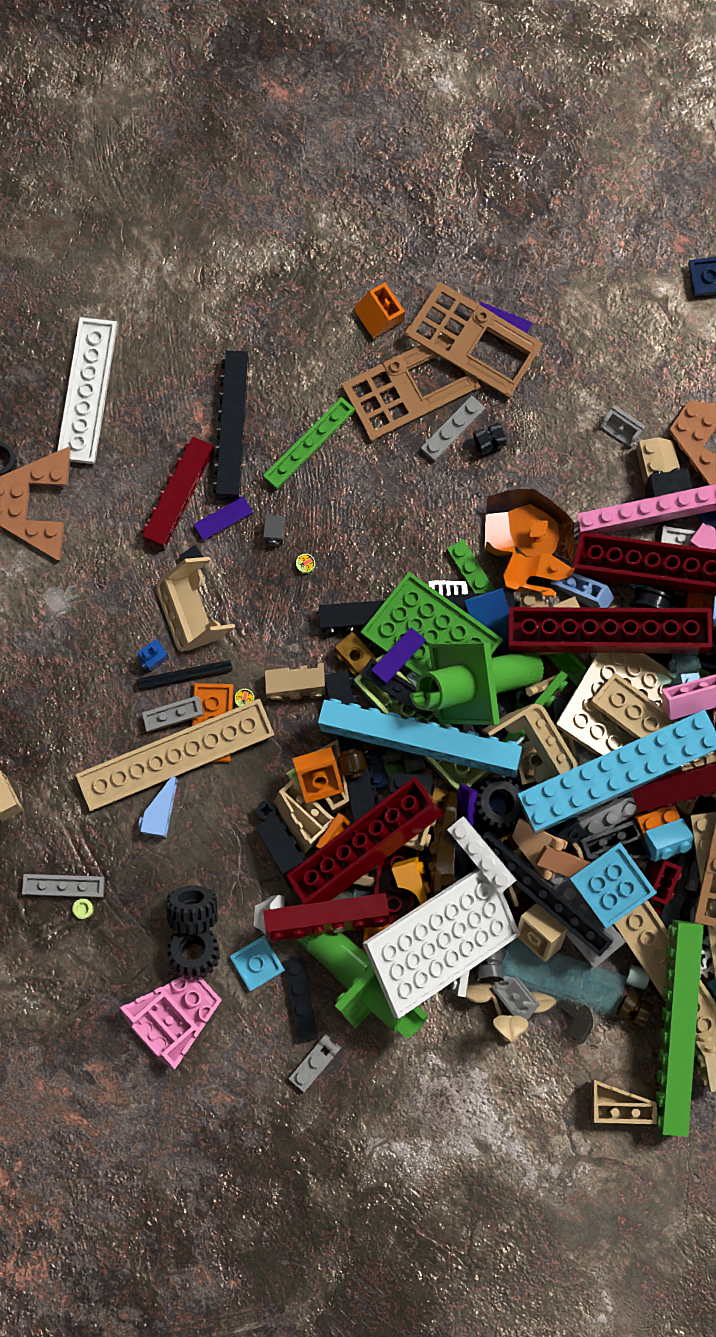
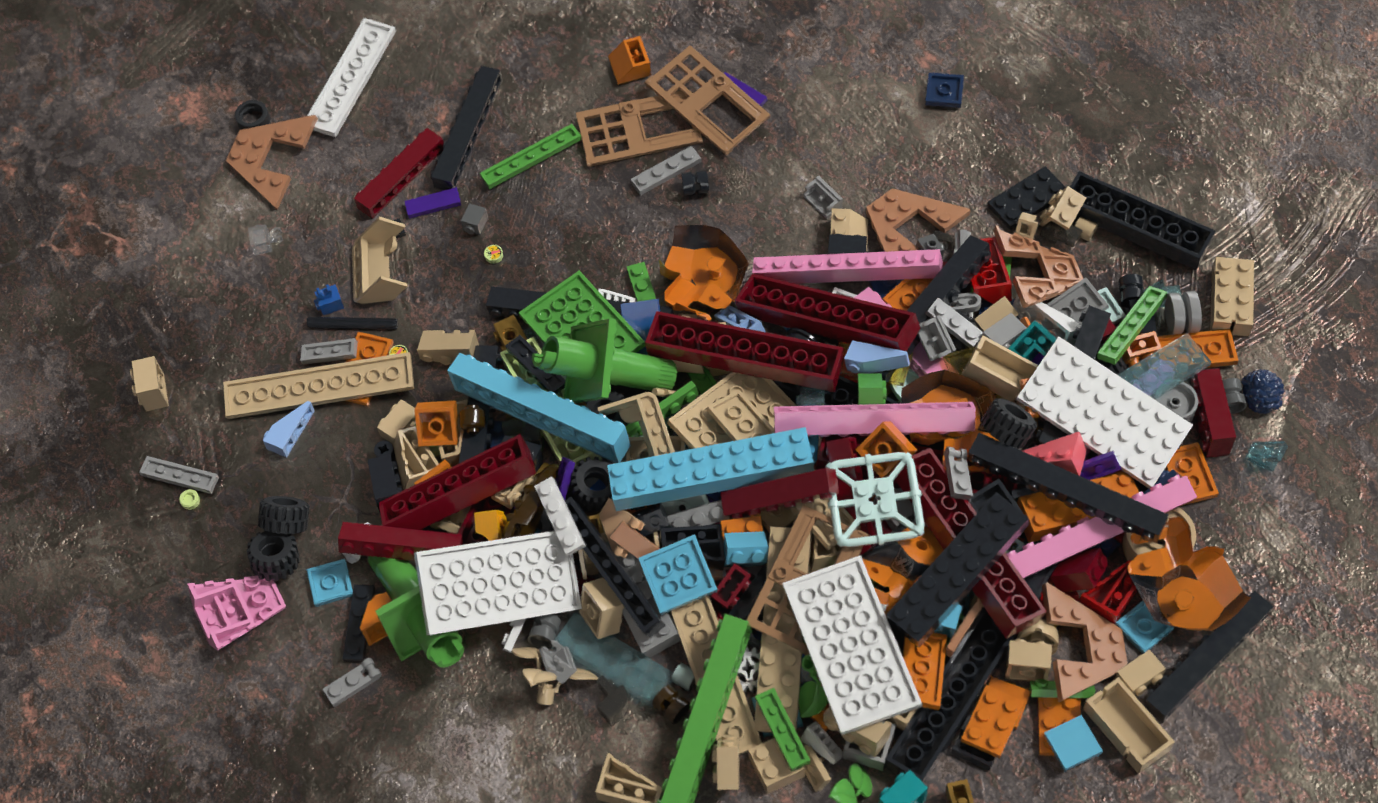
camera: 20 degrees right, 15 degrees down
dark purple tile [371,627,426,685] -> none
none -> orange slope [360,592,392,646]
none -> tan brick [377,400,416,444]

